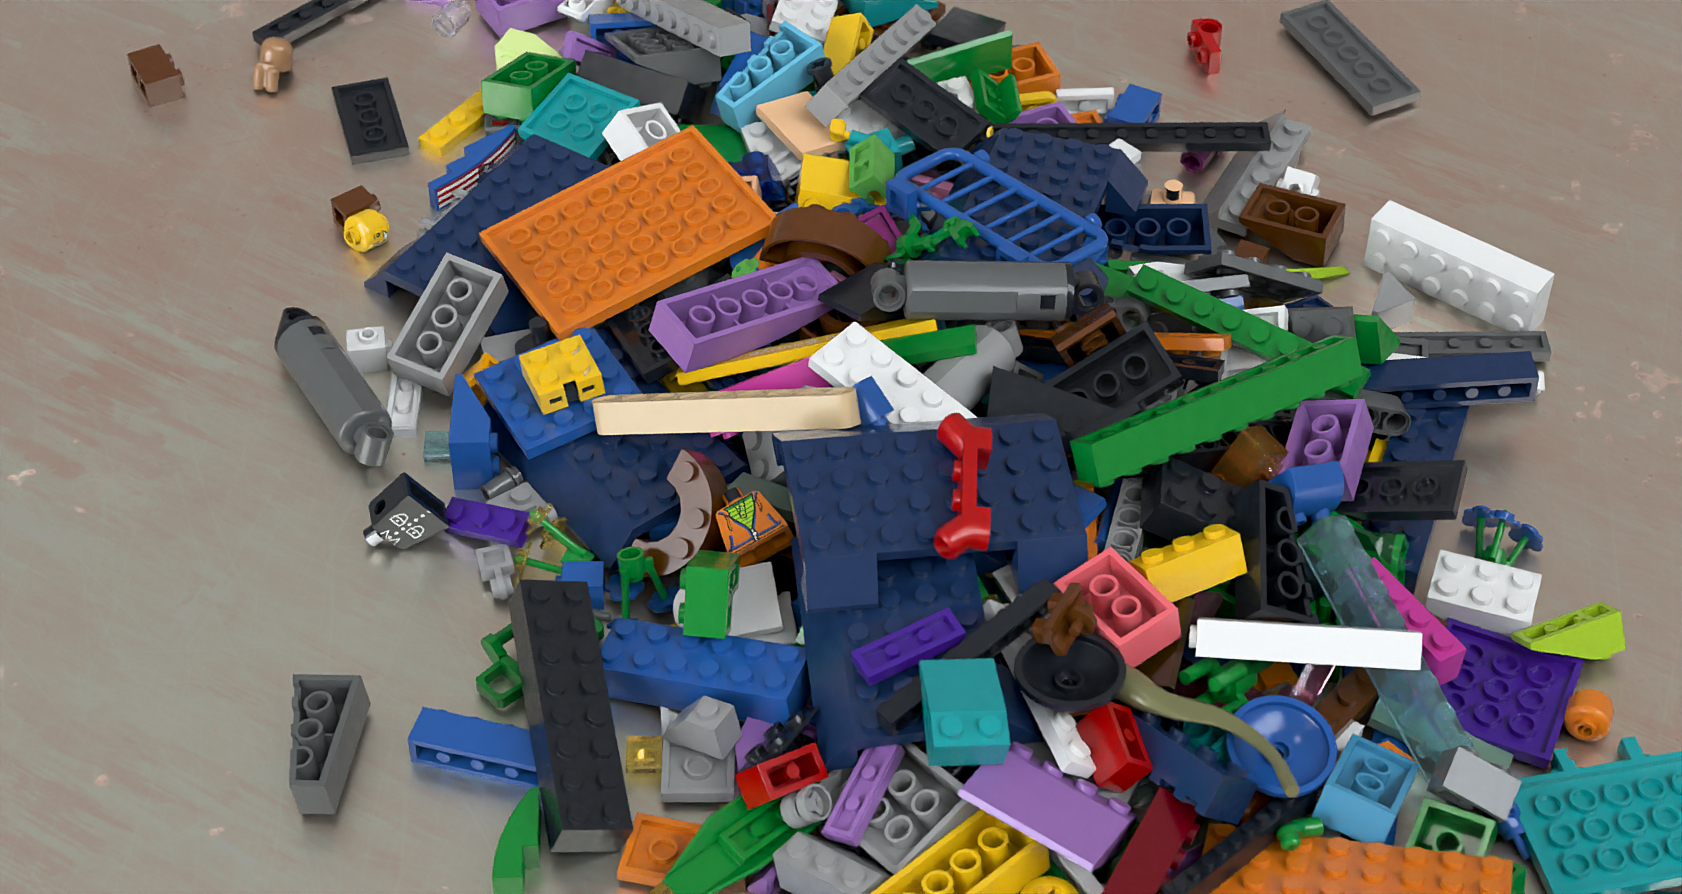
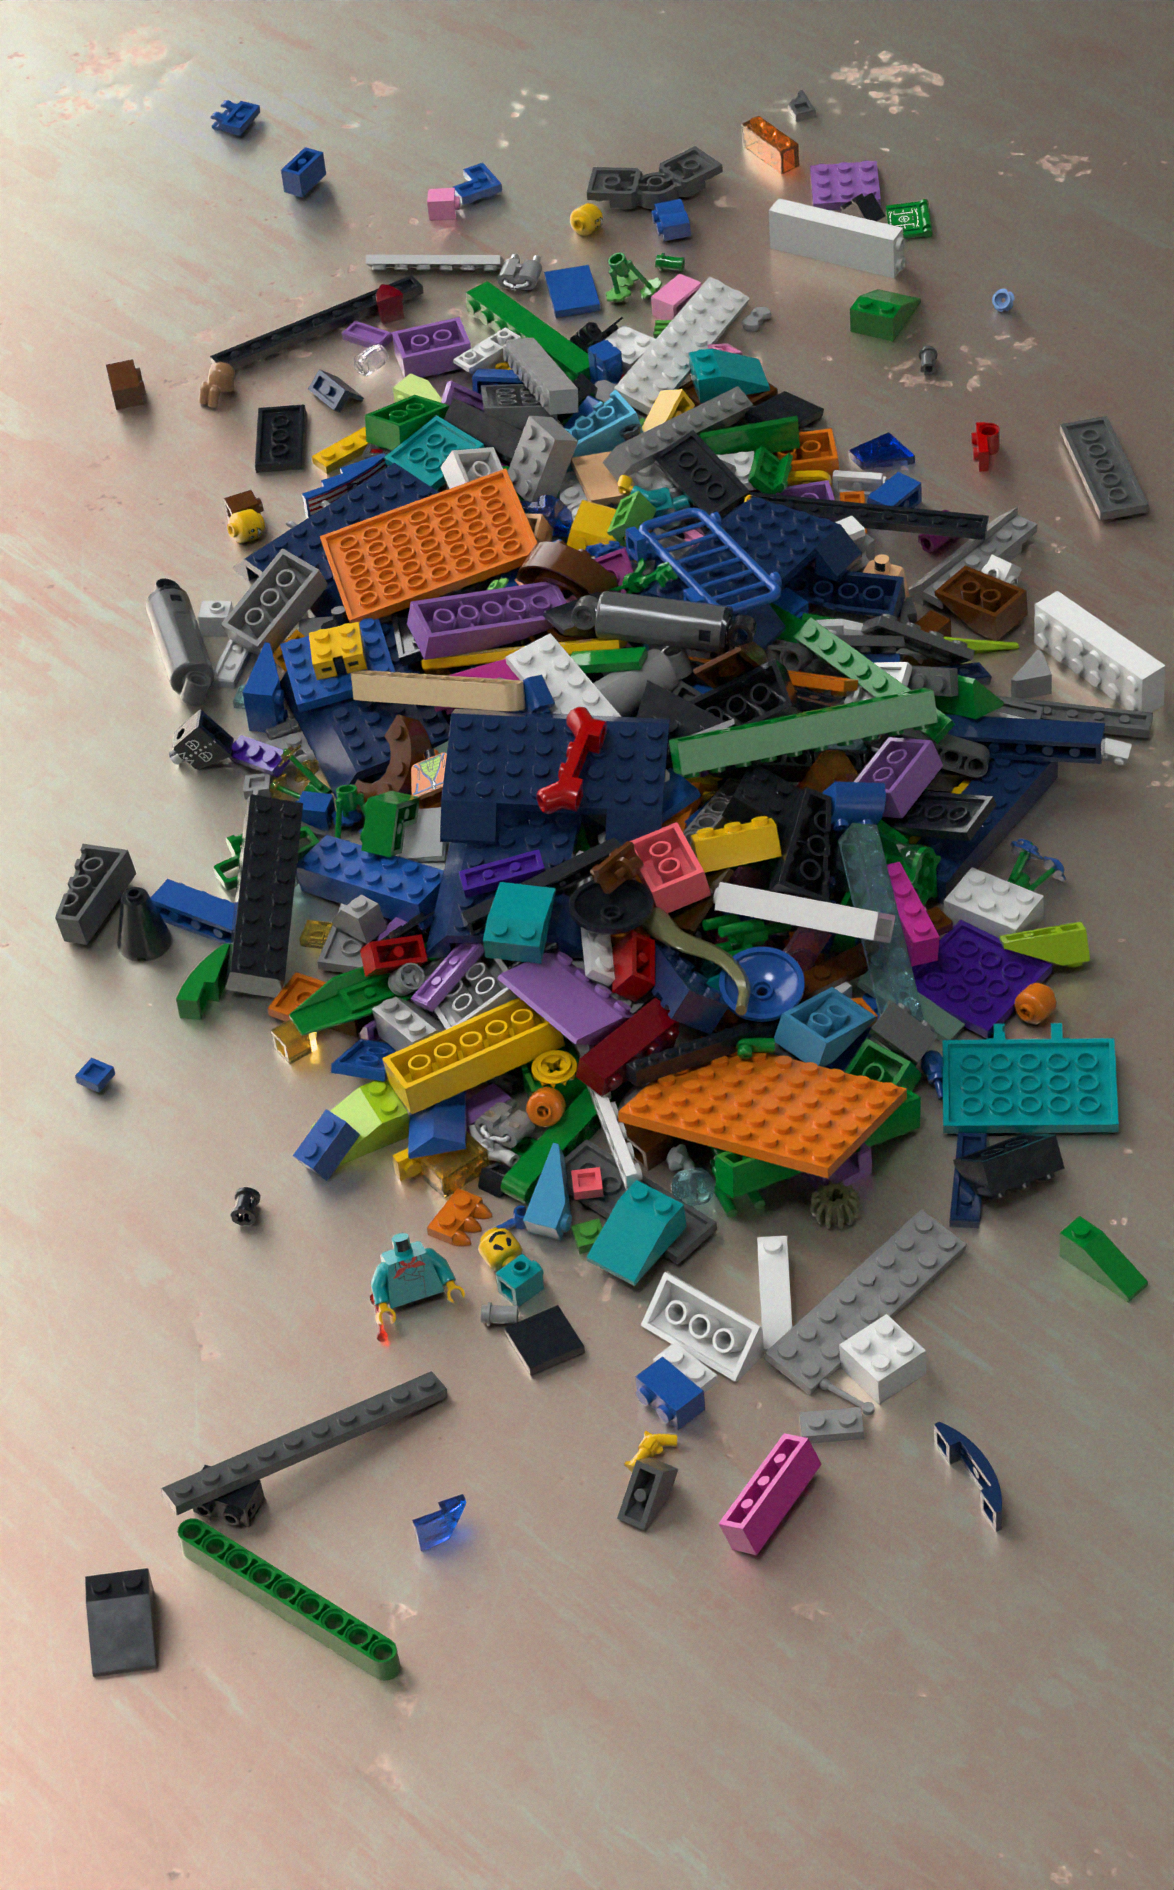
camera: 20 degrees right, 0 degrees up
none -> black cone [117,887,171,962]
none -> panel [308,369,364,413]
none -> light grey brick [507,416,578,506]
none -> clear blue wing [849,432,915,470]

